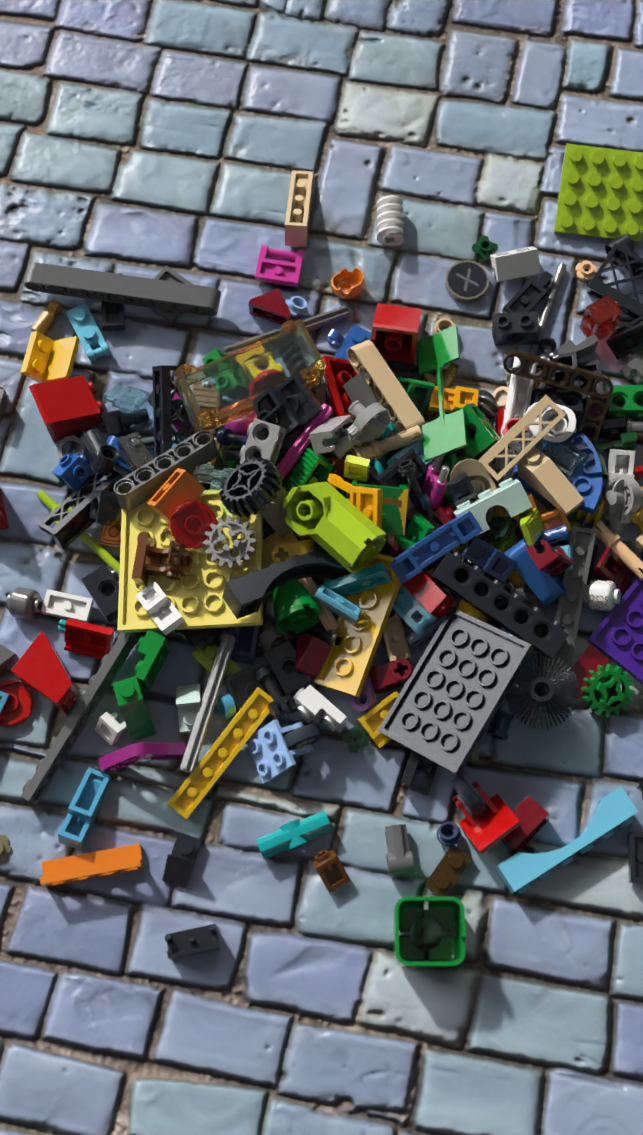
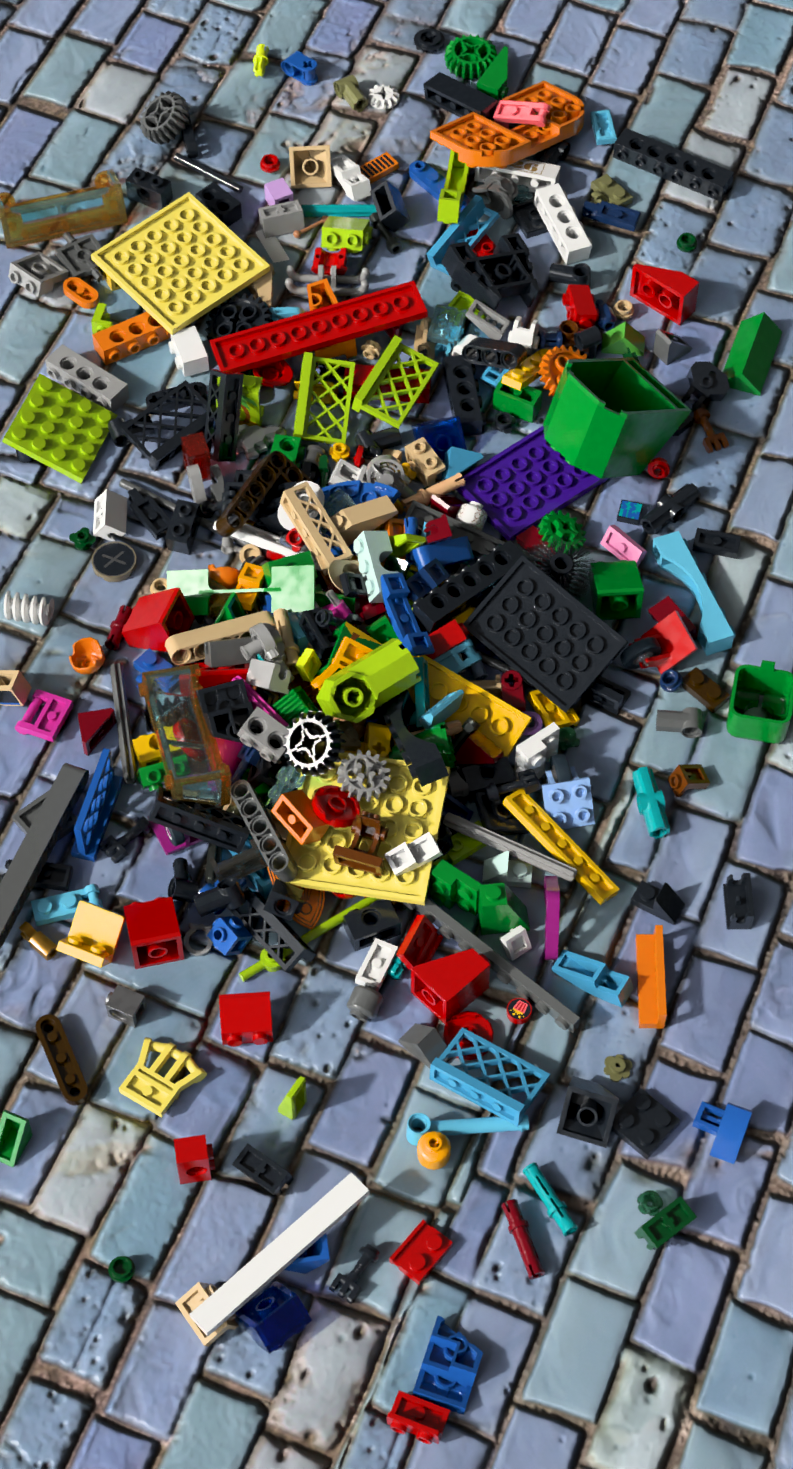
camera: 80 degrees left, 15 degrees down
clear light blue plate [102,383,150,413] -> none
tile [217,694,236,719] -> none
light blue plate [285,296,309,317] -> none
light nougat plate [575,261,597,282] -> none
none -> blue fence [71,748,124,862]
none -> black hinge [99,816,152,864]
none -> dark red pin [104,605,132,650]
none -> light grey beam [186,464,207,505]
none -> orange hair [208,564,241,590]
none -> tile [506,998,532,1024]
none -> green slope [589,560,644,620]
none -> bright pink plate [600,524,647,567]

